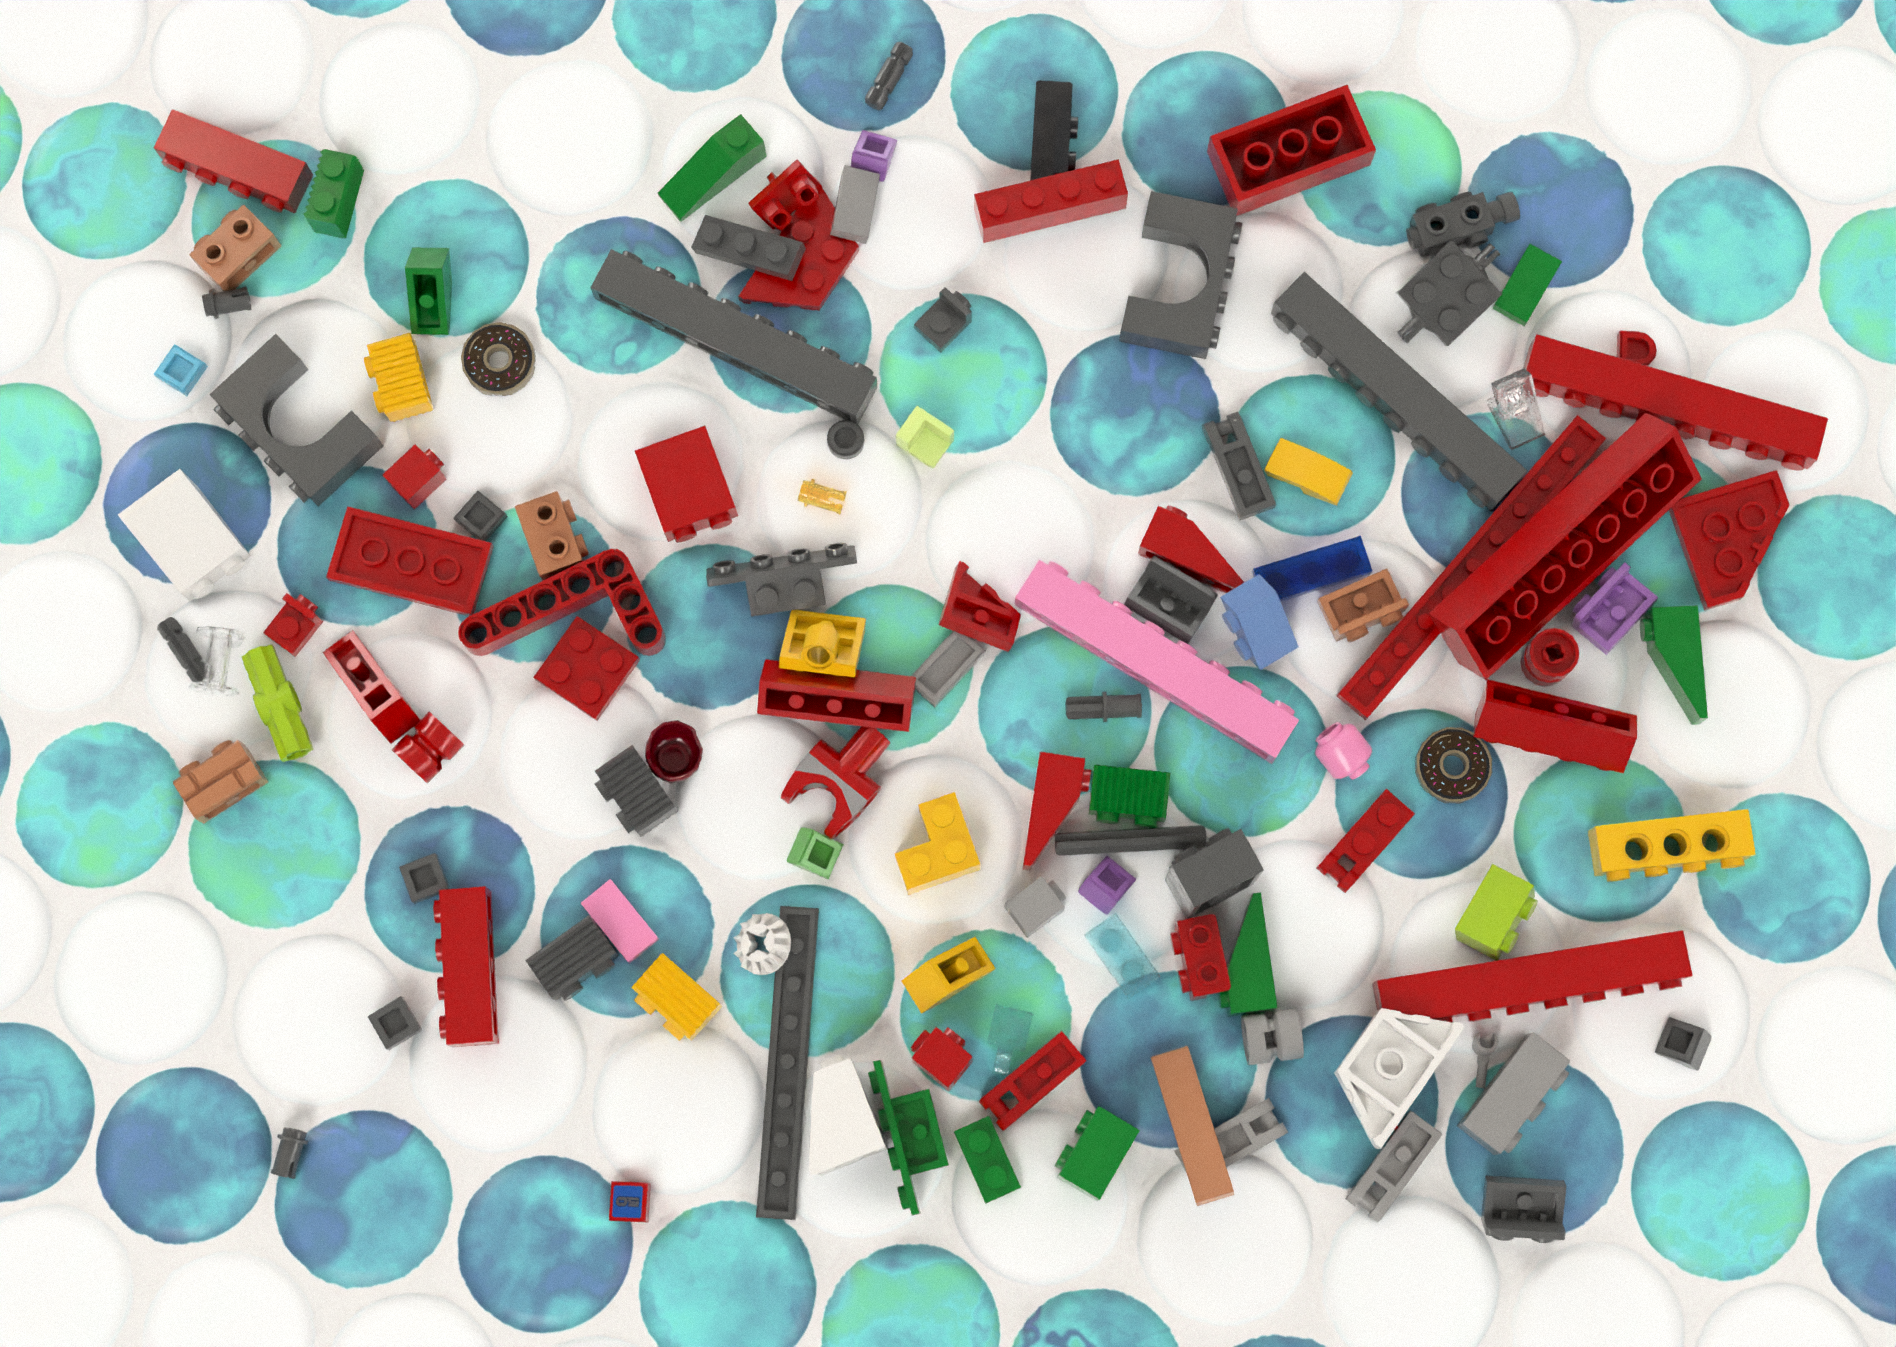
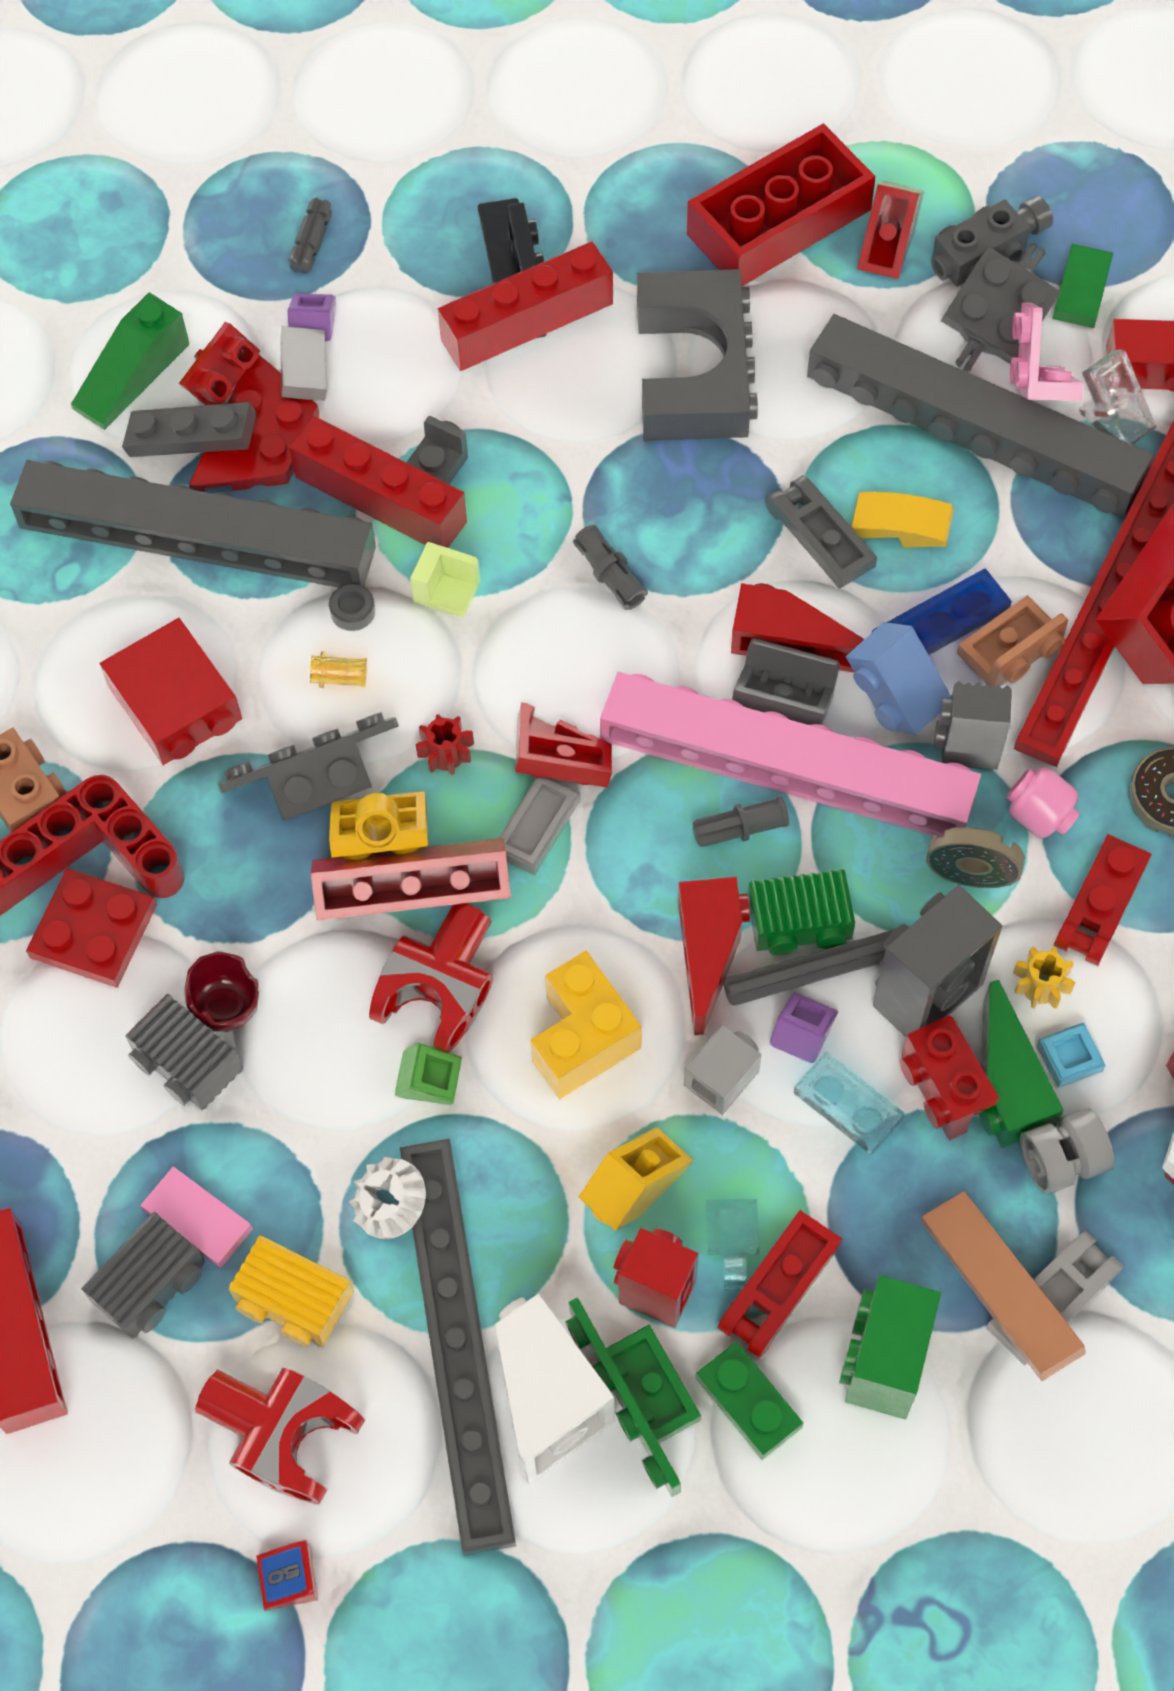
camera: 15 degrees left, 15 degrees down
none -> red connector [195,1368,365,1504]
none -> red brick [289,416,467,548]
none -> red gear [415,714,474,775]
none -> dark grey pin [573,525,648,610]
none -> red slope [857,181,924,279]
none -> tile [926,827,1025,888]
none -> dark grey brick [934,681,1012,770]
none -> bright pink bracket [1010,302,1083,401]
none -> yellow gear [1013,946,1076,1009]
none -> medium azure tile [1036,1022,1106,1089]

